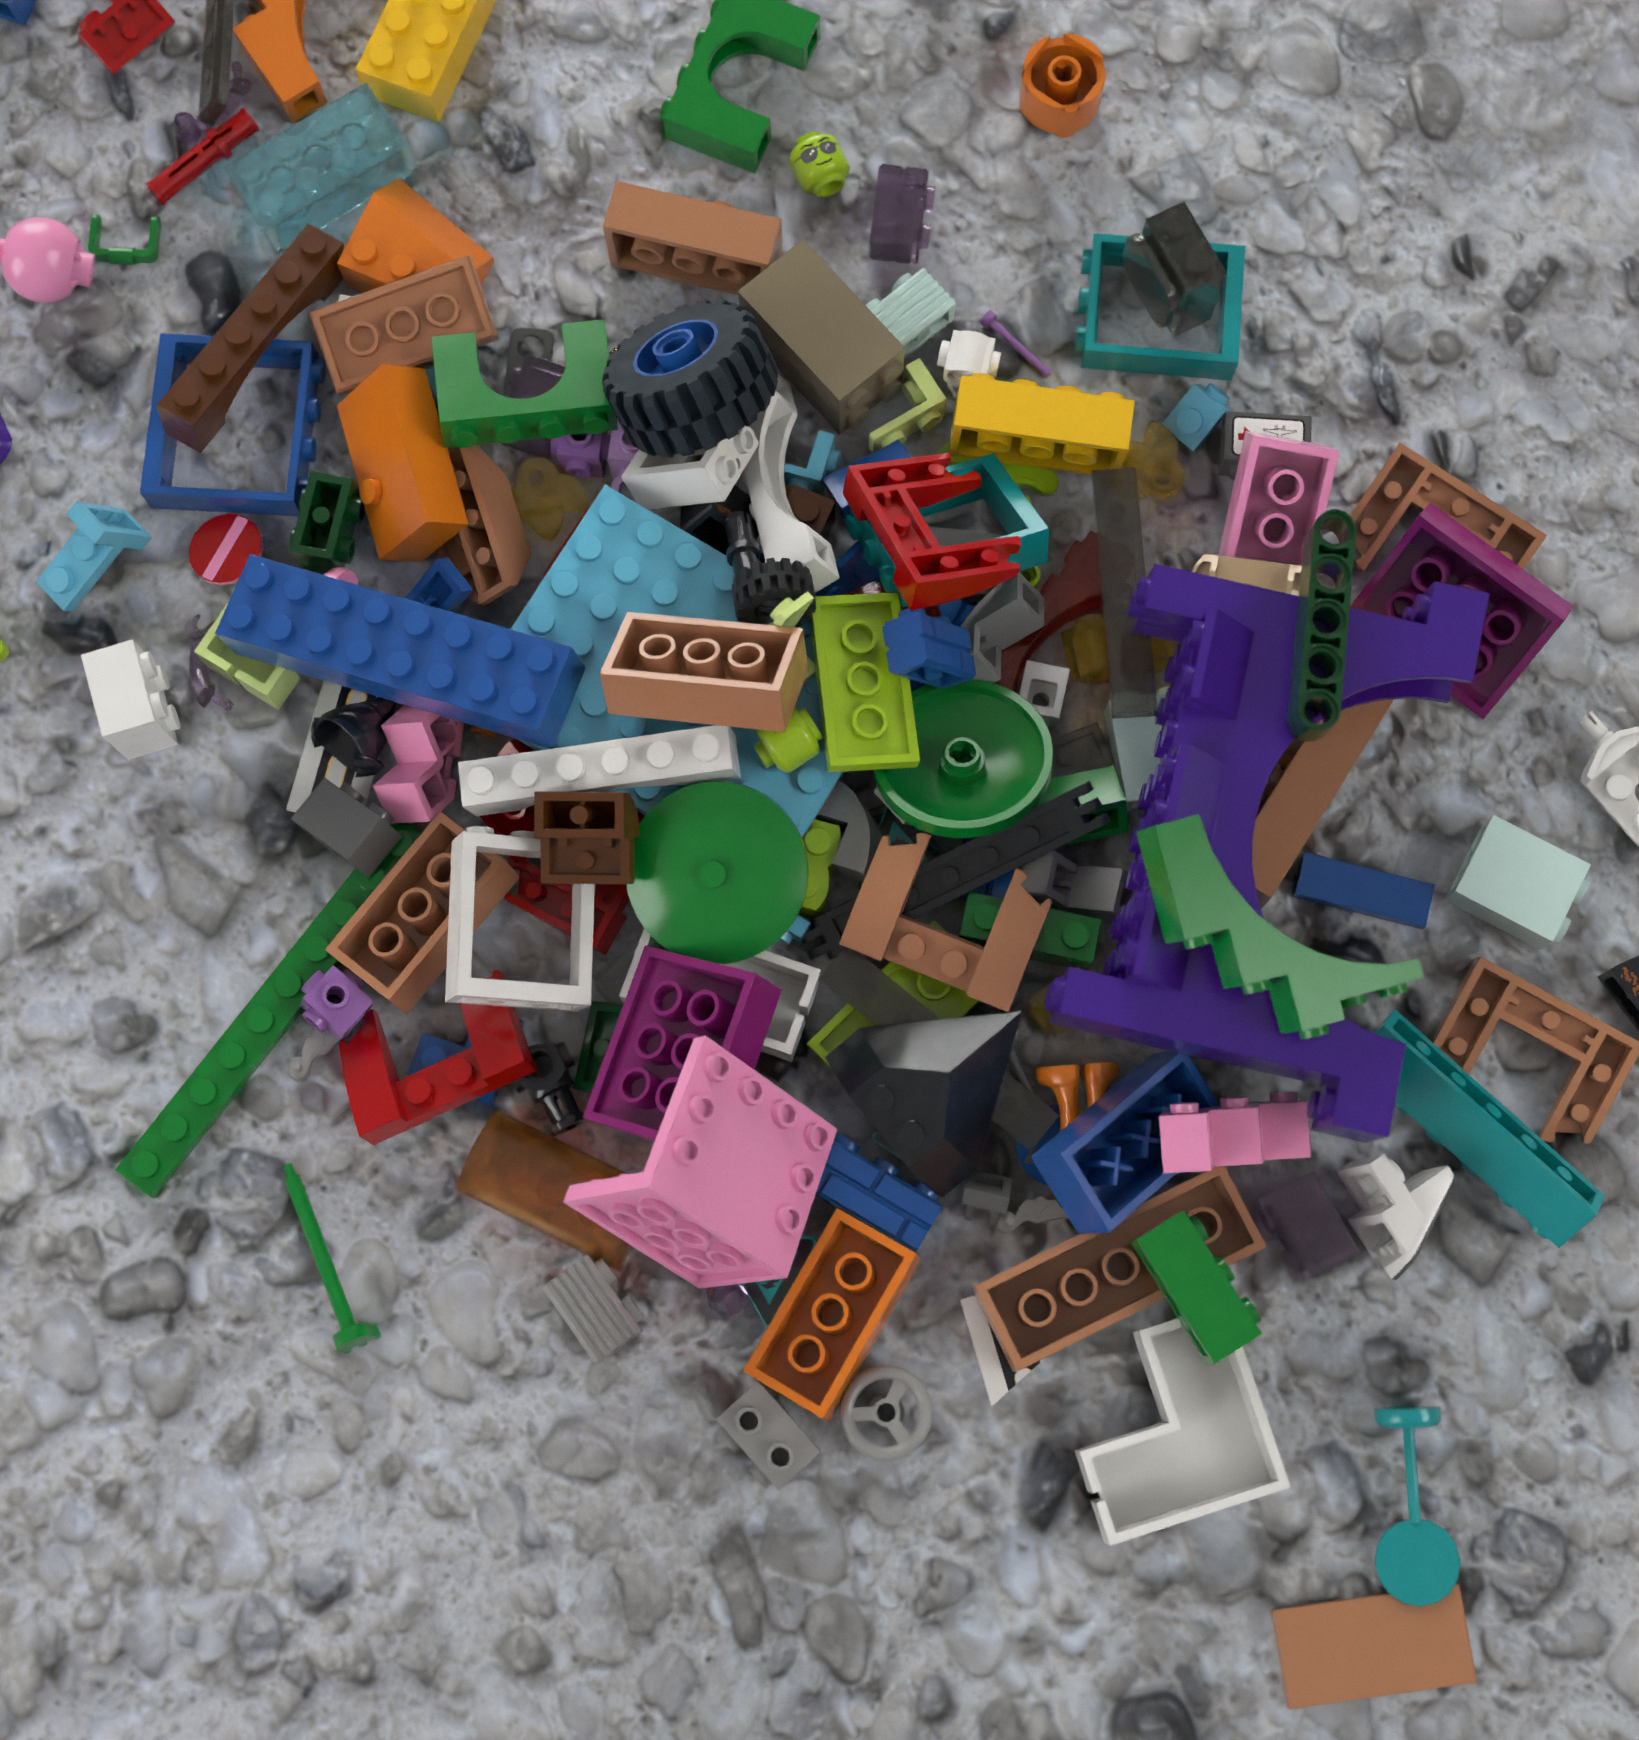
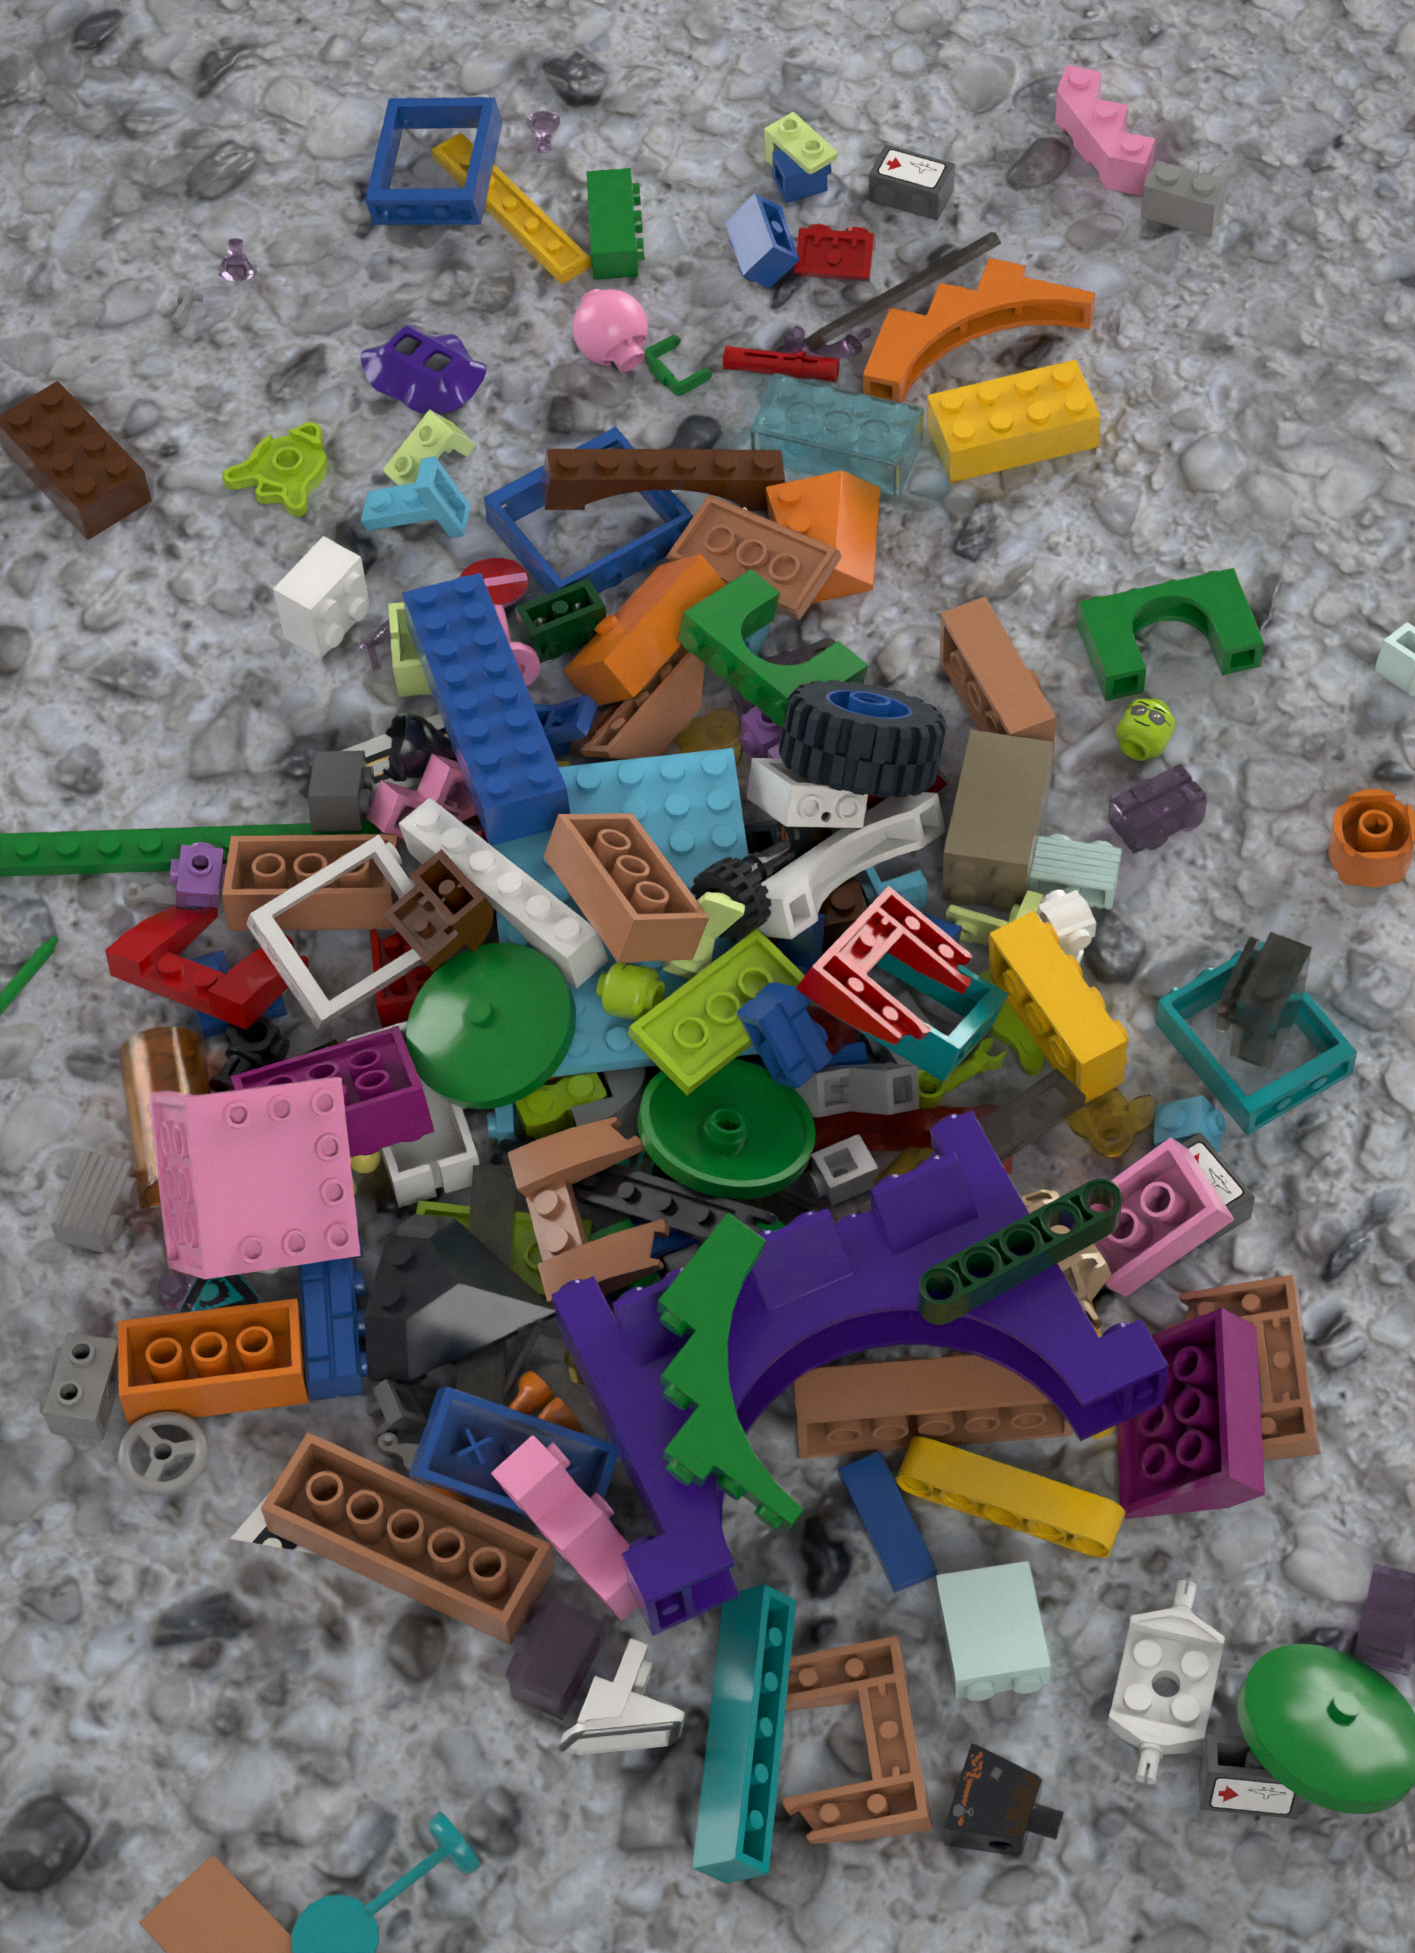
camera: 55 degrees right, 20 degrees down
medium lavender piece [979,310,1052,378] -> none
white piece [1074,1318,1291,1546] -> none
green brick [1130,1210,1262,1364] -> none
none -> yellowish green bracket [383,409,476,486]
none -> brick [725,193,800,289]
none -> yellow beam [895,1437,1126,1558]

